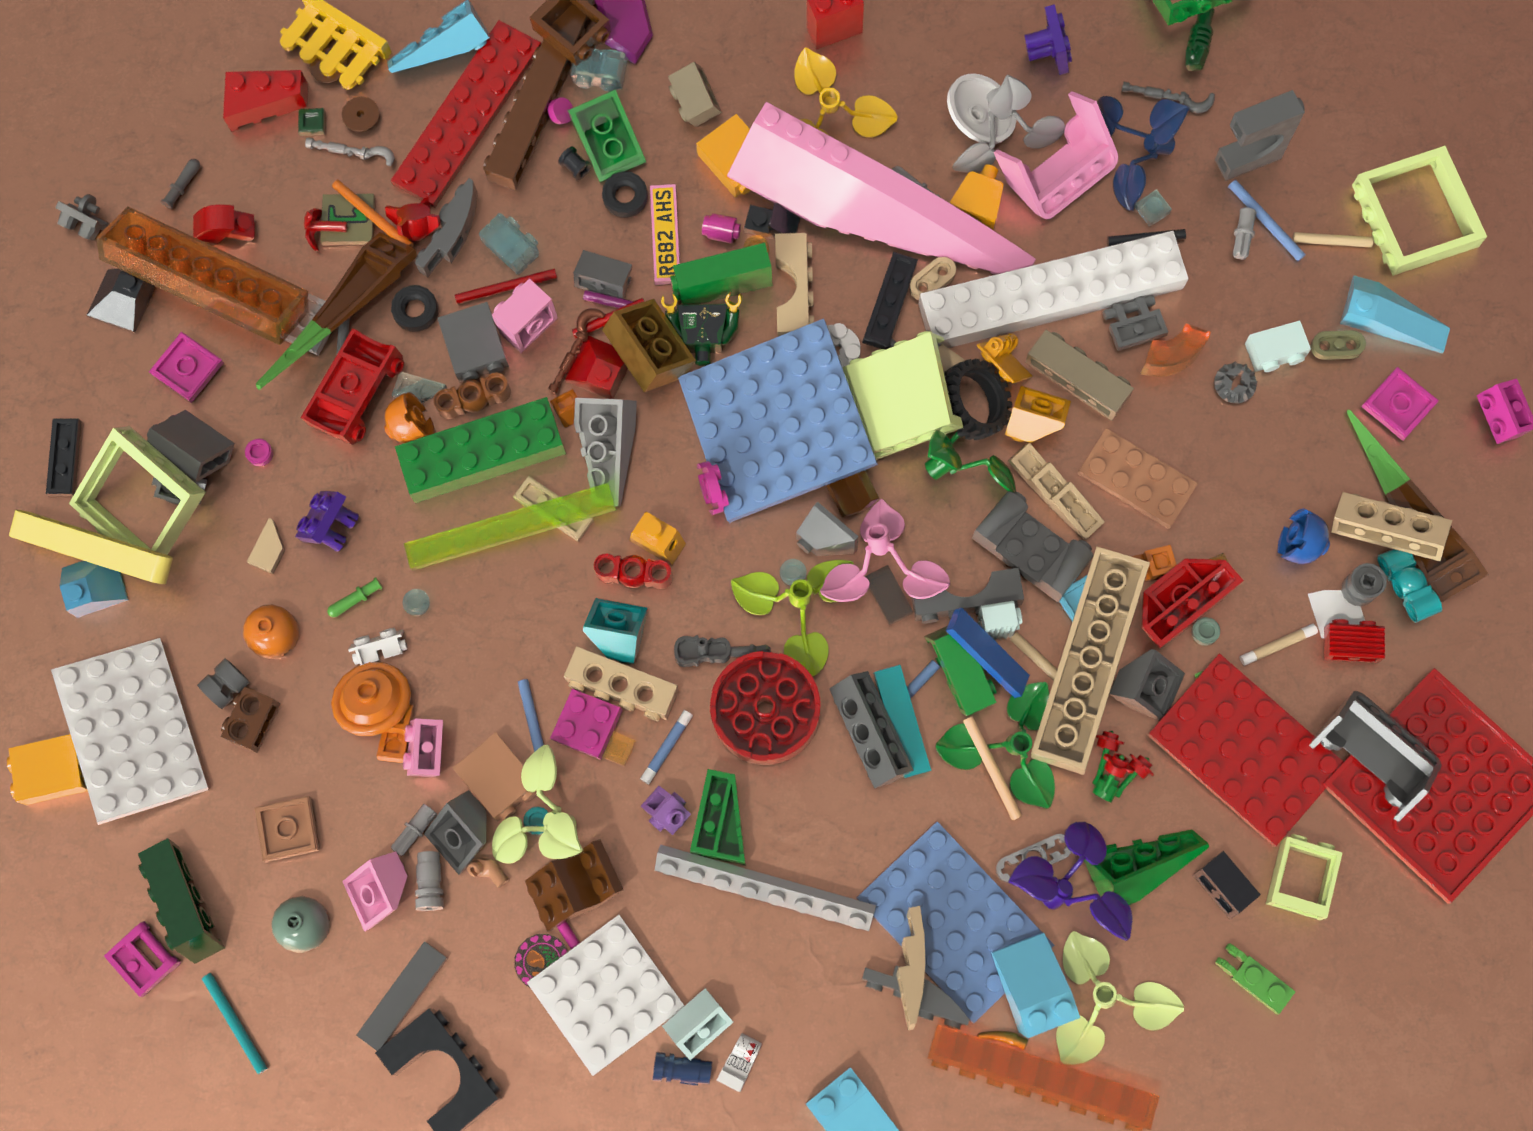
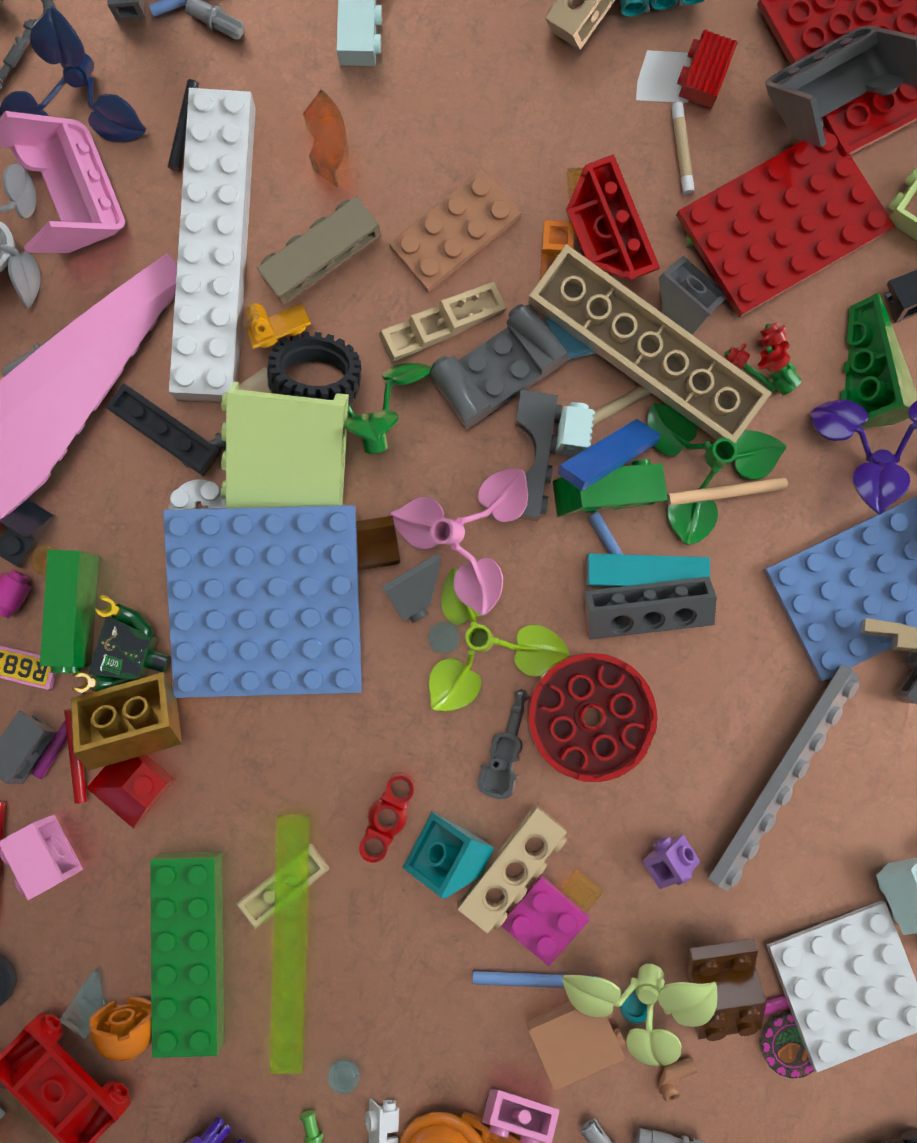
camera: 80 degrees left, 10 degrees up
dark grey slope [424,790,486,875] -> none
dark orange piece [433,372,511,420] -> none
dark grey brick [438,302,509,383] -> none
copper piece [548,308,605,394] -> none
orange slope [550,389,578,428] -> none
light grey wedge [574,398,637,506] -> none
light orange torso [629,512,686,566] -> none
medium blue bar [640,710,693,785] -> none
green wedge [690,769,746,866] -> none
dark pink plate [697,461,729,515] -> none
tan arch [775,233,814,337] -> none
clear smoke tile [865,565,913,625] -> none
tan plate [910,257,956,300] -> none
light orange torso [950,164,1004,231] -> none
light grey beam [996,834,1071,883] -> none
light orange slope [1005,386,1071,443] -> none
dark grey plate [1102,295,1169,351] -> none
clear light blue plate [1134,189,1172,227] -> none
sand green tile [1191,617,1220,646] -> none
dark grey gear [1214,361,1258,403] -> none
blue cylinder [1277,508,1330,564] -> none
dark grey wheel [1341,563,1387,606] -> none

